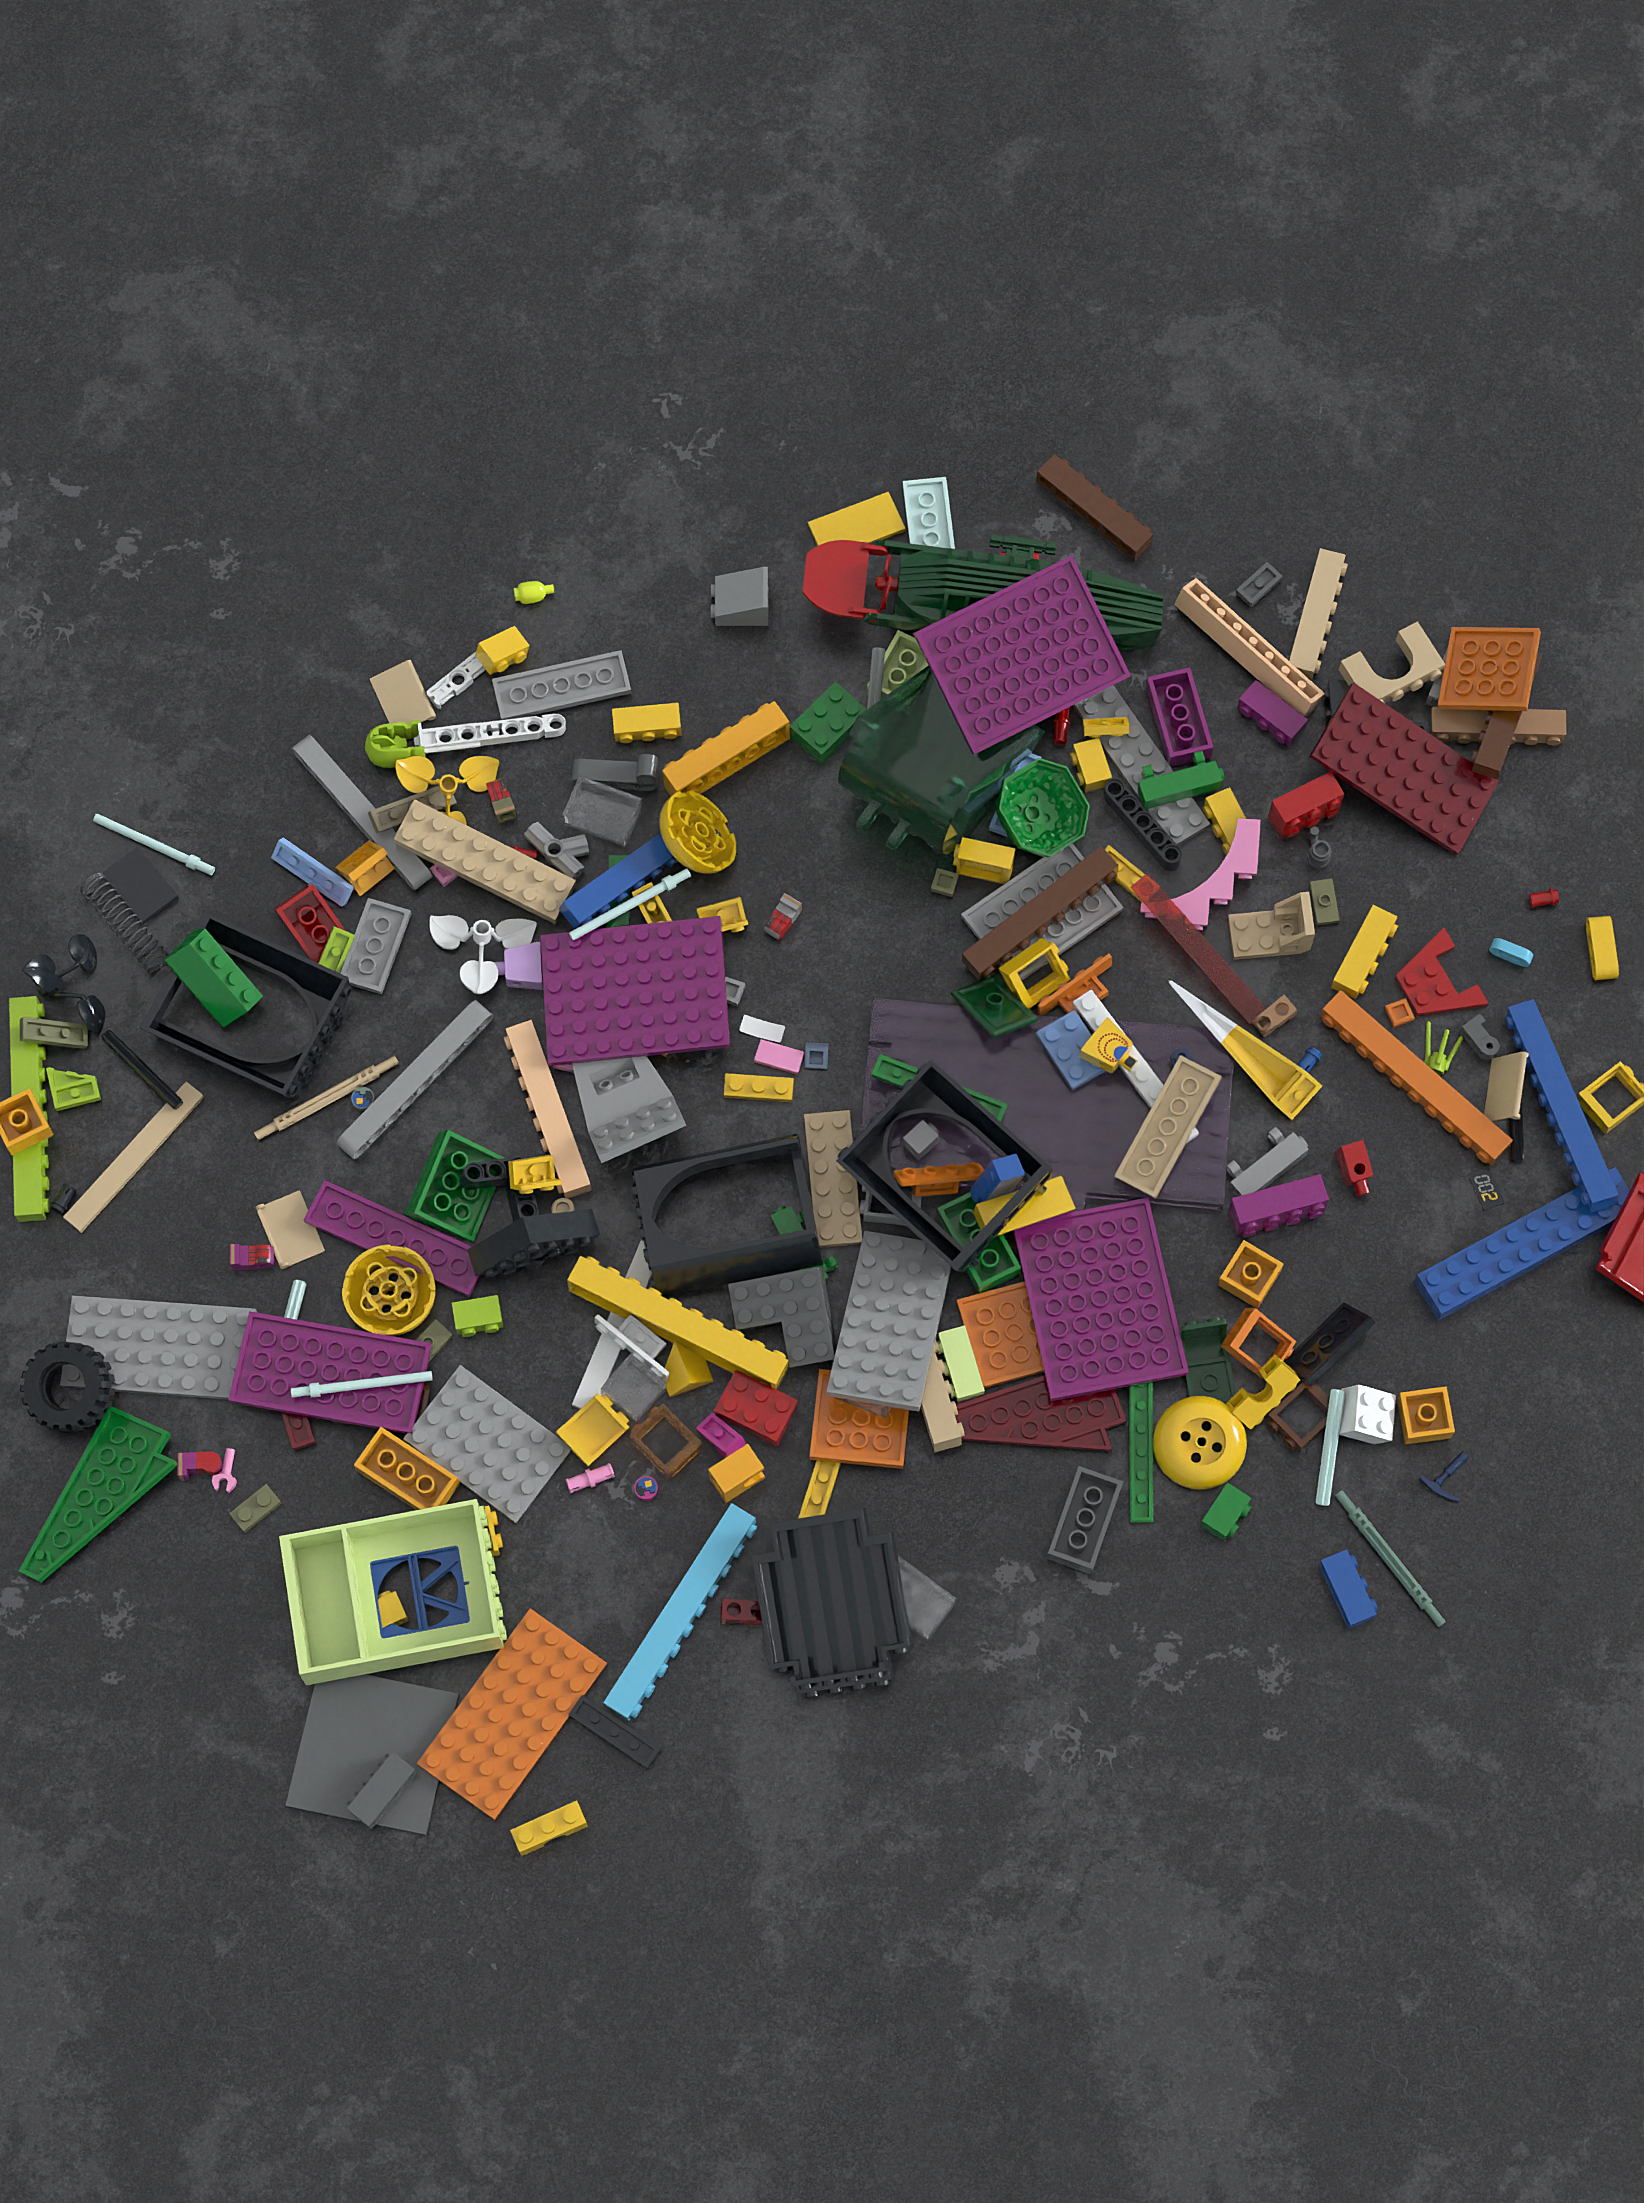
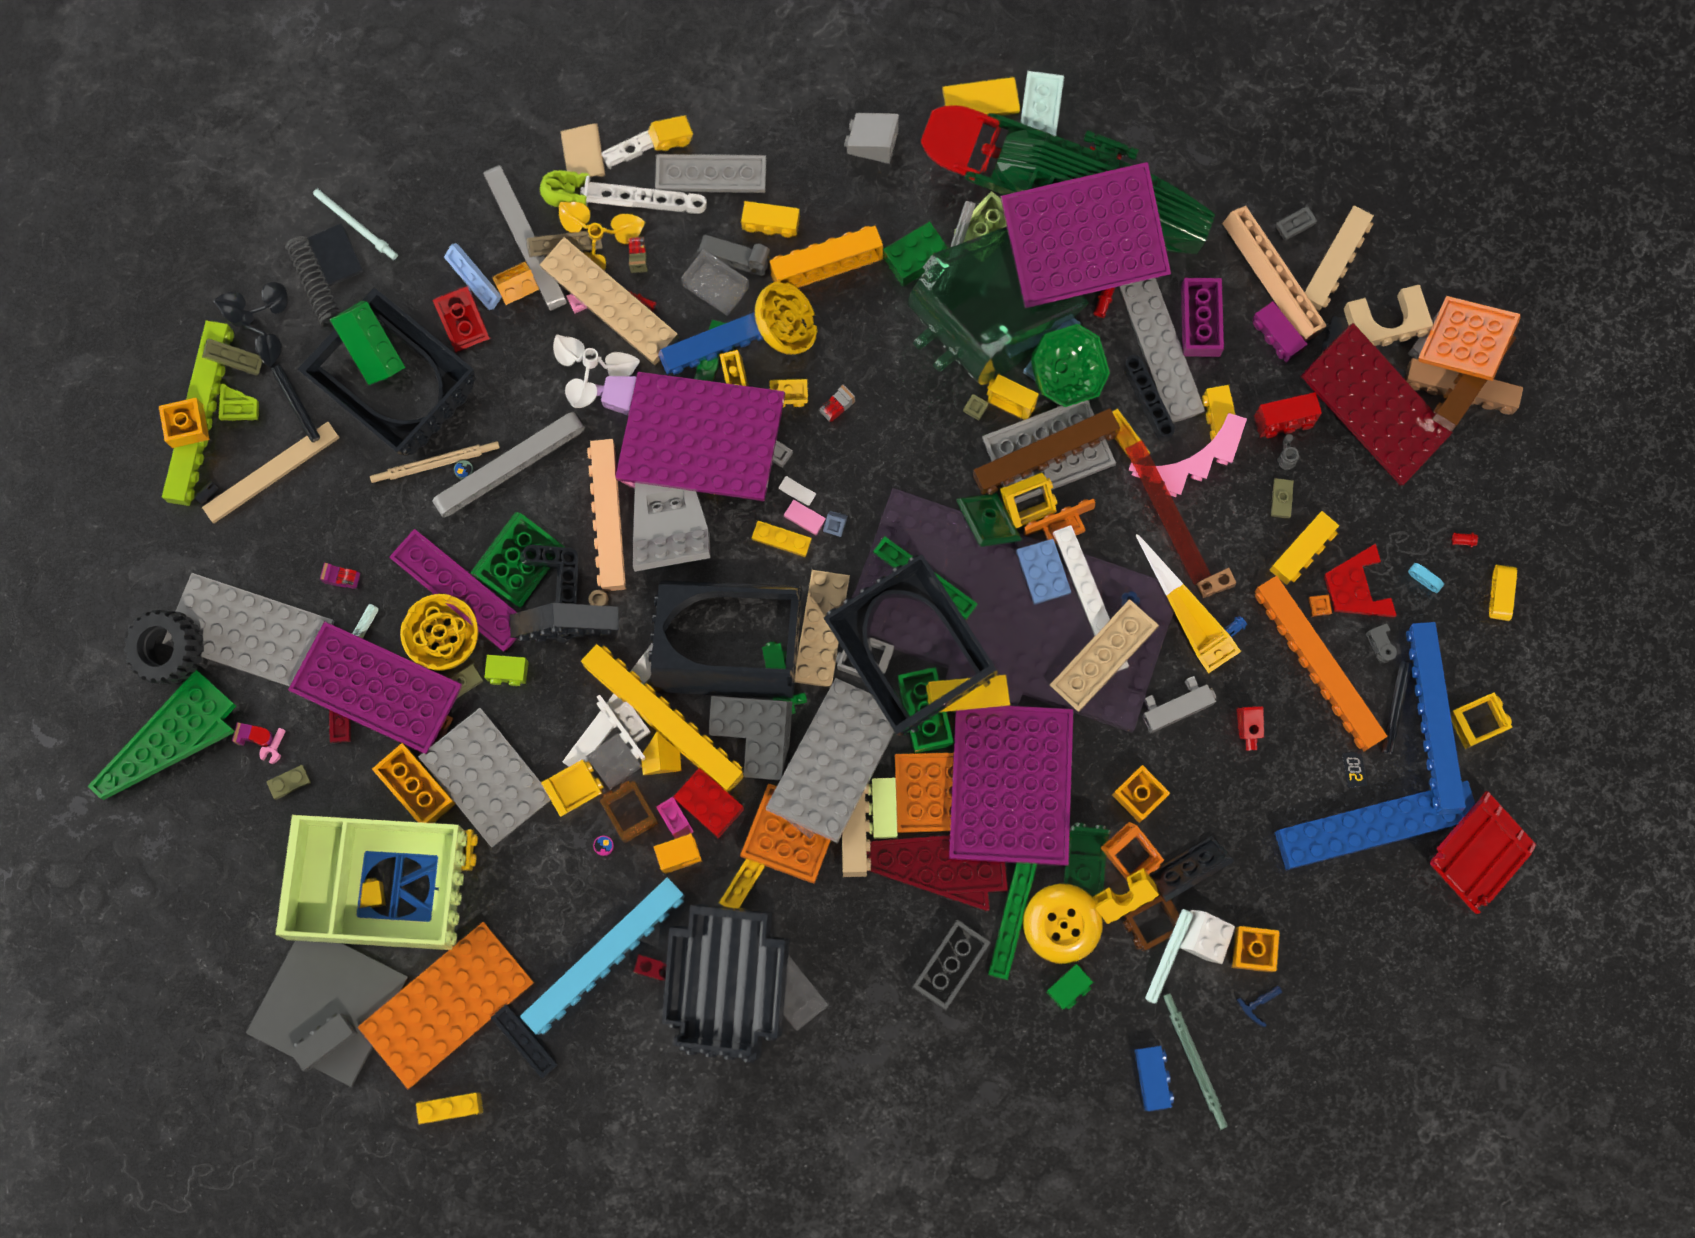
camera: 15 degrees right, 5 degrees up
tan piece [256,1190,325,1269] -> none
light aqua bar [291,1371,433,1398] -> none
lime plate [318,926,355,973] -> none
light grey plate [340,898,412,995] -> none
yellow bracket [508,1155,561,1194] -> none
neon yellow plant [513,581,554,604] -> none
light grey piece [524,822,589,880] -> none
bright pink pin [565,1463,615,1493] -> none
light aqua bar [569,868,691,941] -> none
orange bracket [894,1162,984,1197] -> none
light grey brick [903,1120,939,1161] -> none
blue brick [970,1154,1025,1204] -> none
reddish brown brick [1036,454,1153,561] -> none
yellow brick [1070,738,1112,793] -> none
yellow torso [1079,1017,1138,1073] -> none
yellow plate [1083,717,1129,738] -> none
green brick [1137,751,1225,809] -> none
tan bracket [1228,892,1315,960] -> none
magenta brick [1228,1174,1329,1237] -> none
lime plant [1424,1021,1464,1075] -> none
tan piece [1484,1052,1529,1122] -> none

